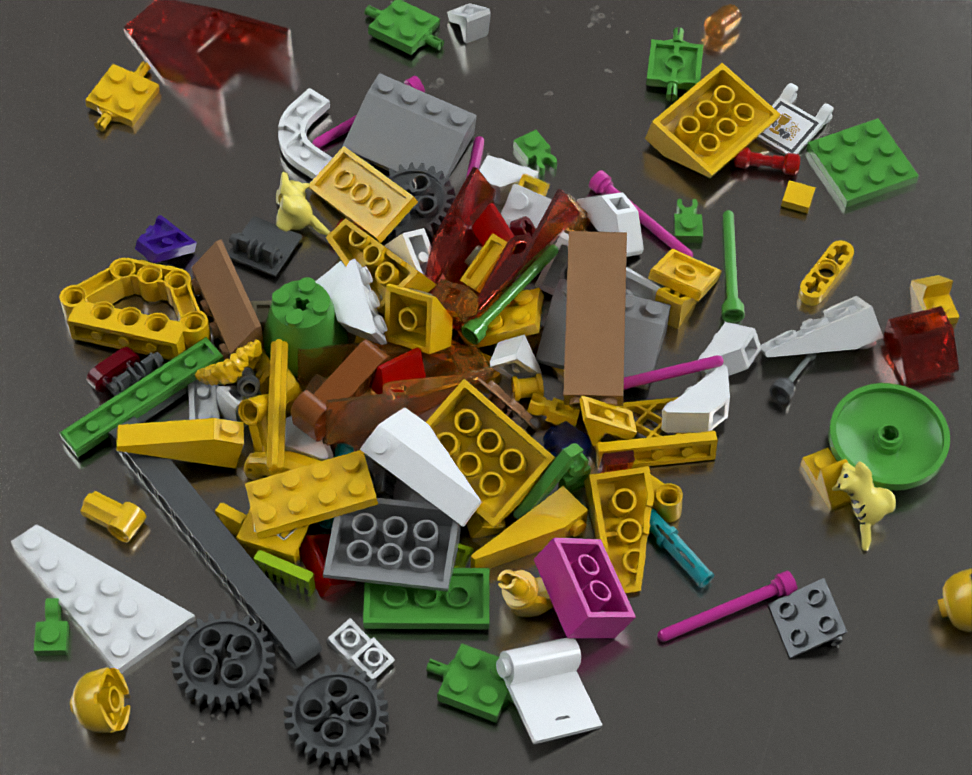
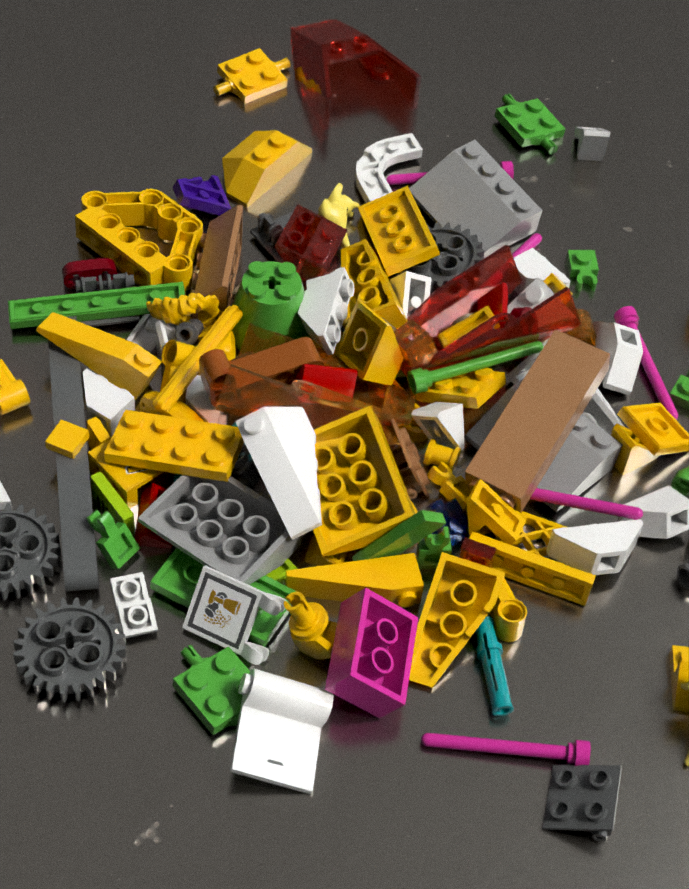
camera: 25 degrees right, 5 degrees down
none -> yellow tile [45,420,90,459]
none -> white slope [83,368,135,438]
none -> bright green plate [87,510,140,569]
none -> white flag [182,566,286,665]
none -> yellow wedge [222,130,312,208]
none -> clear red slope [275,204,348,282]

